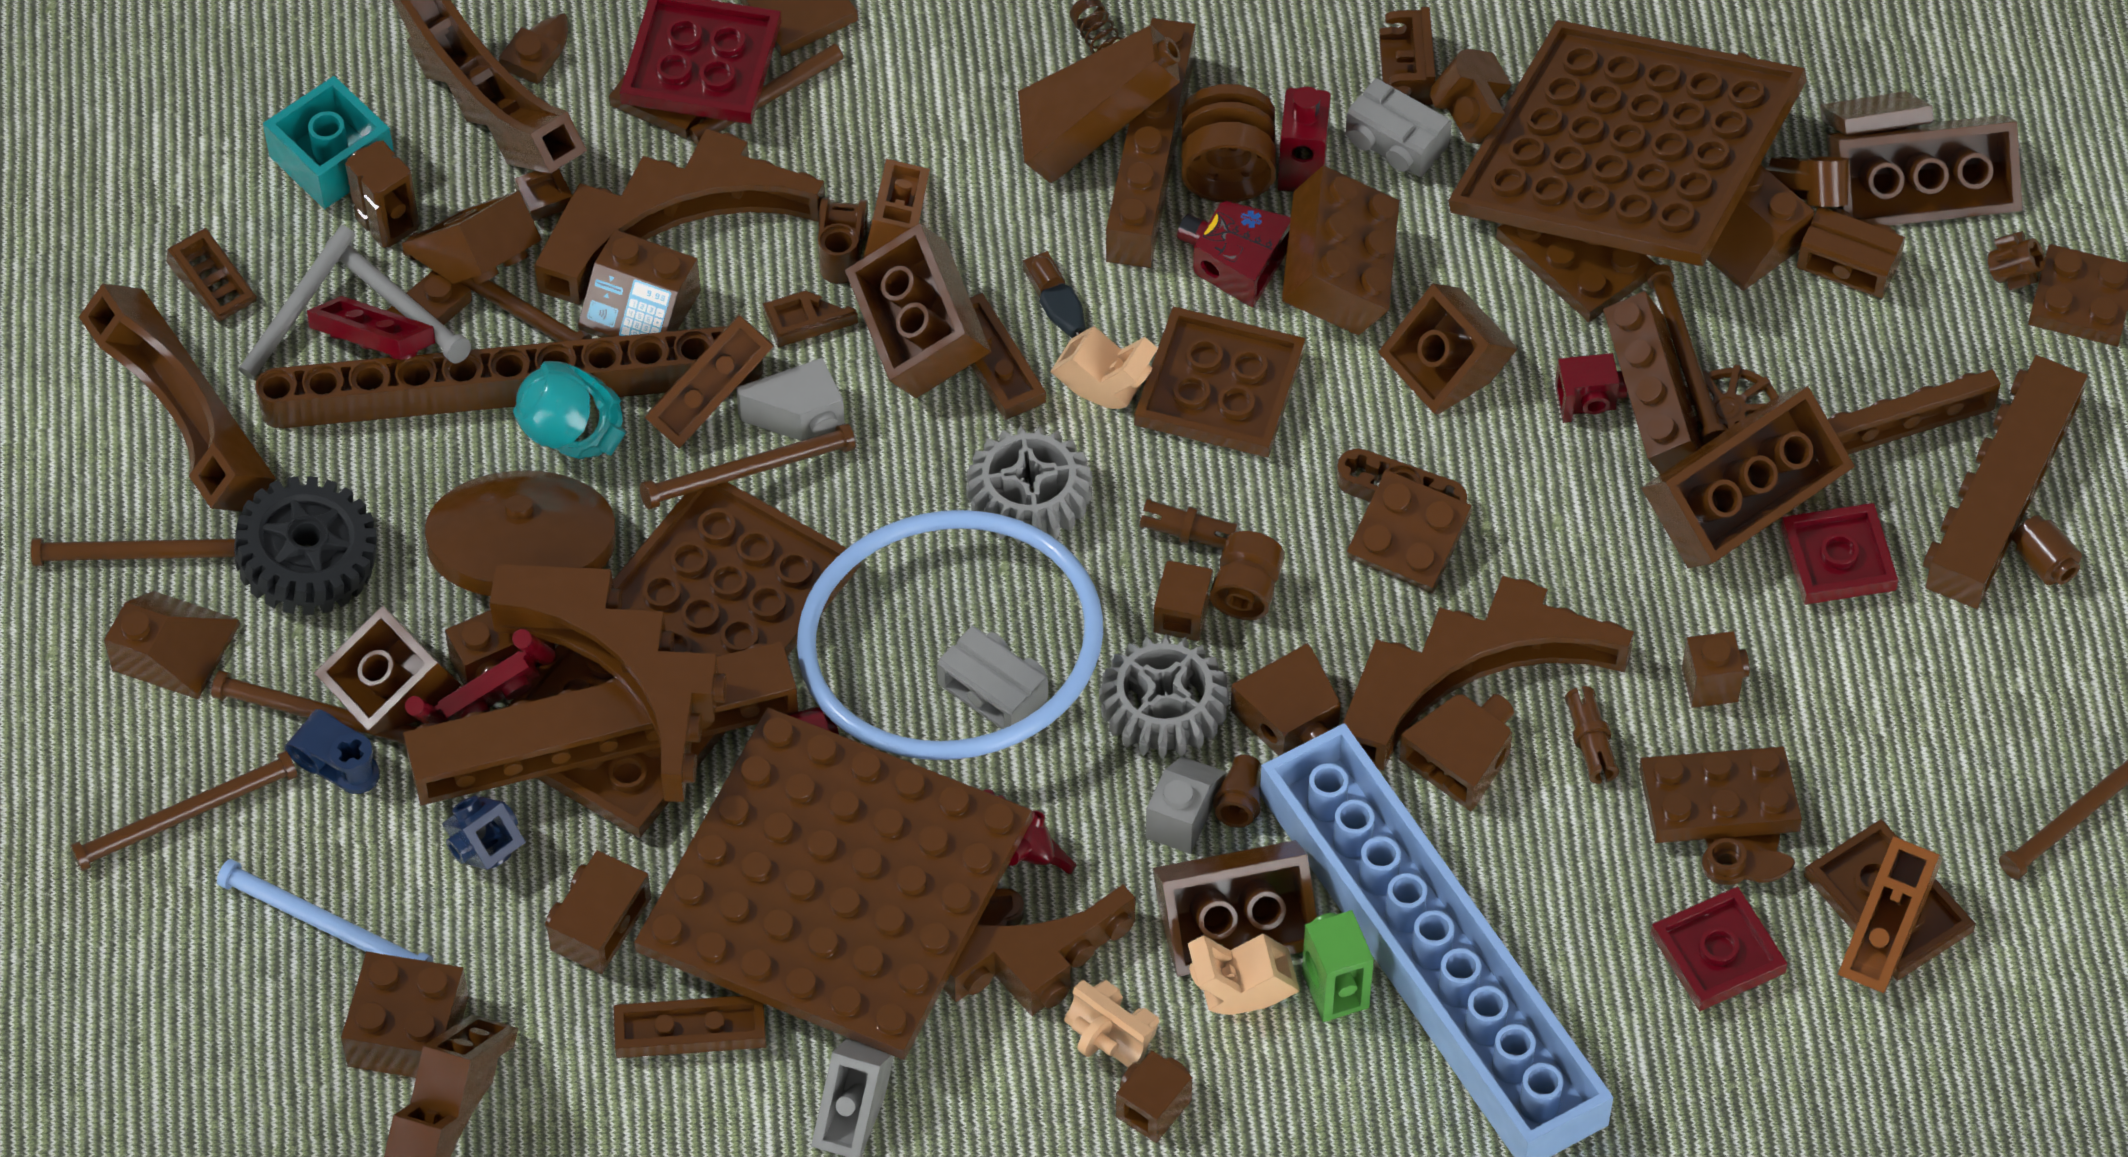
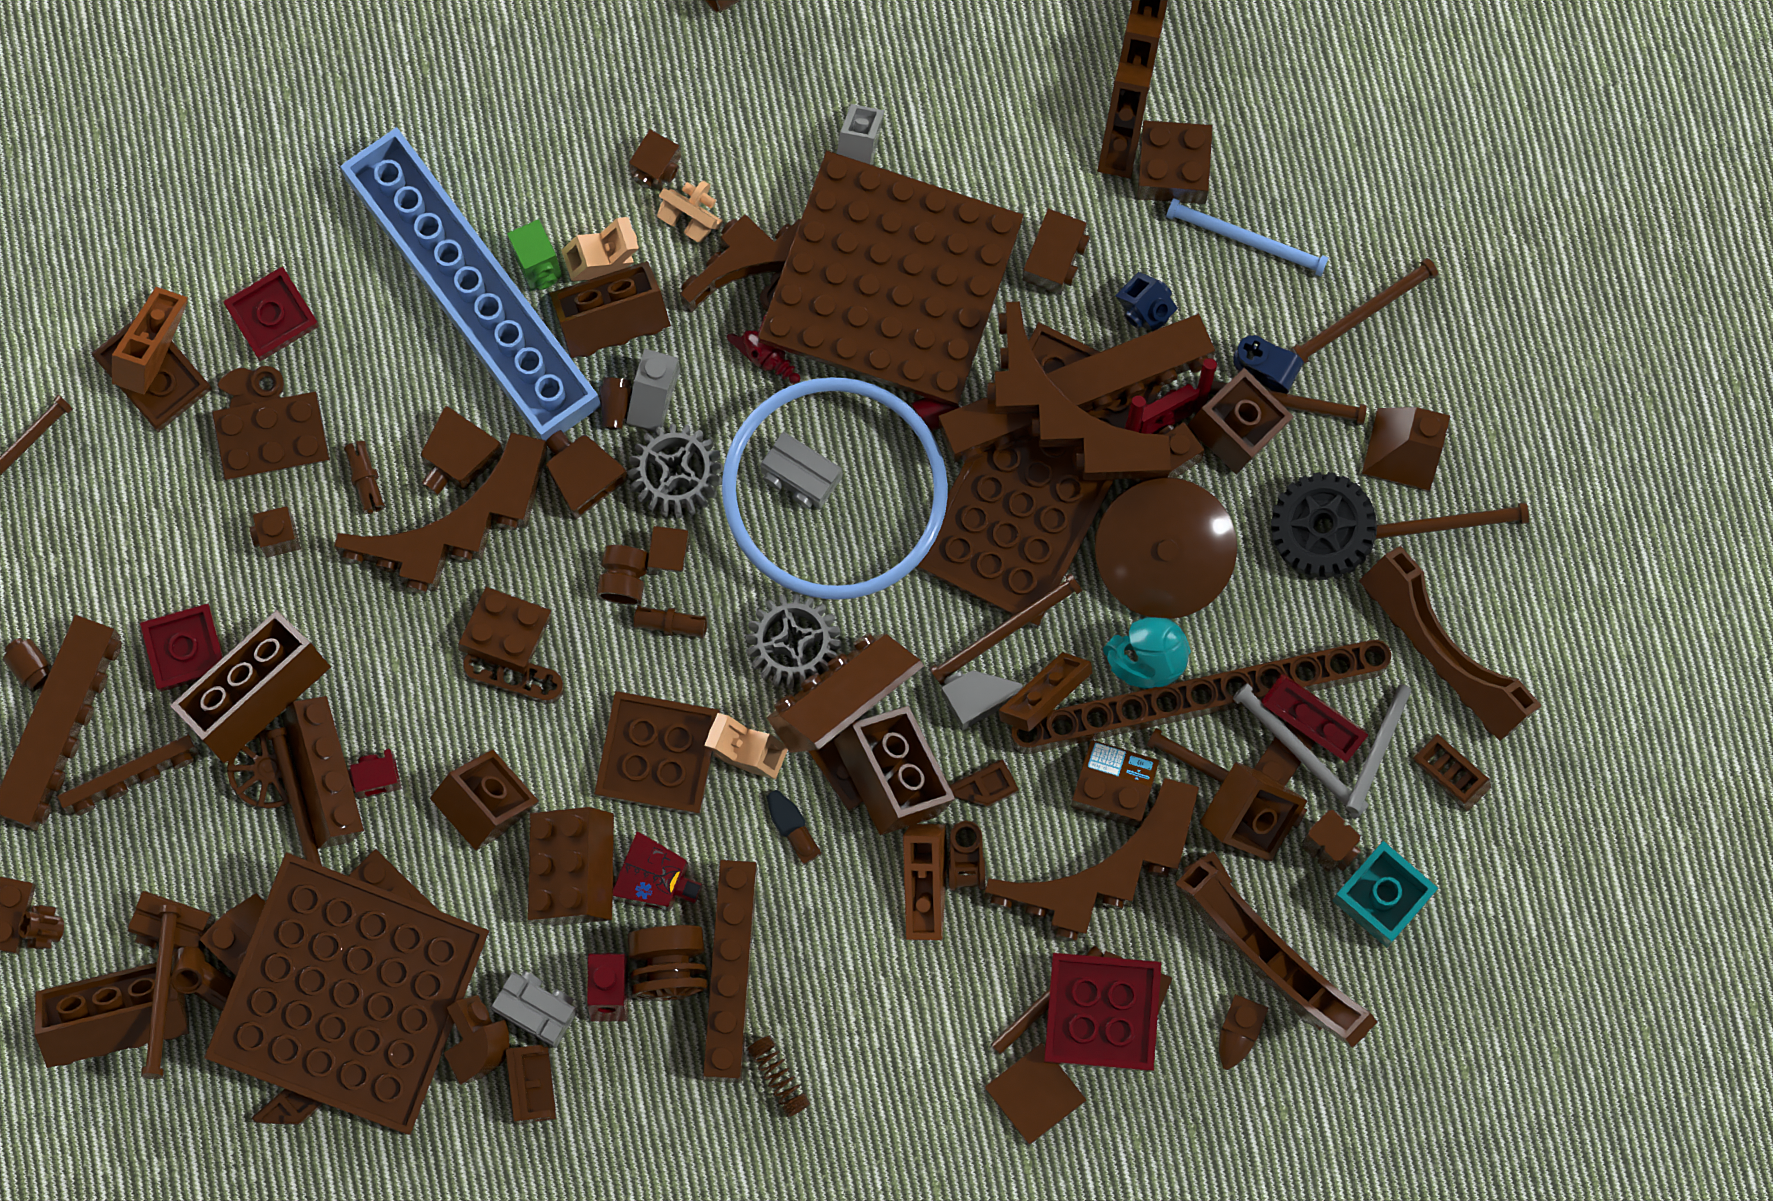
camera: 175 degrees right, 20 degrees up
reddish brown plate [613,996,766,1058] -> none
reddish brown slope [1018,25,1181,183] -> none
tile [1820,91,1934,136] -> none
none -> reddish brown bar [141,905,181,1080]
none -> reddish brown slope [767,633,924,753]

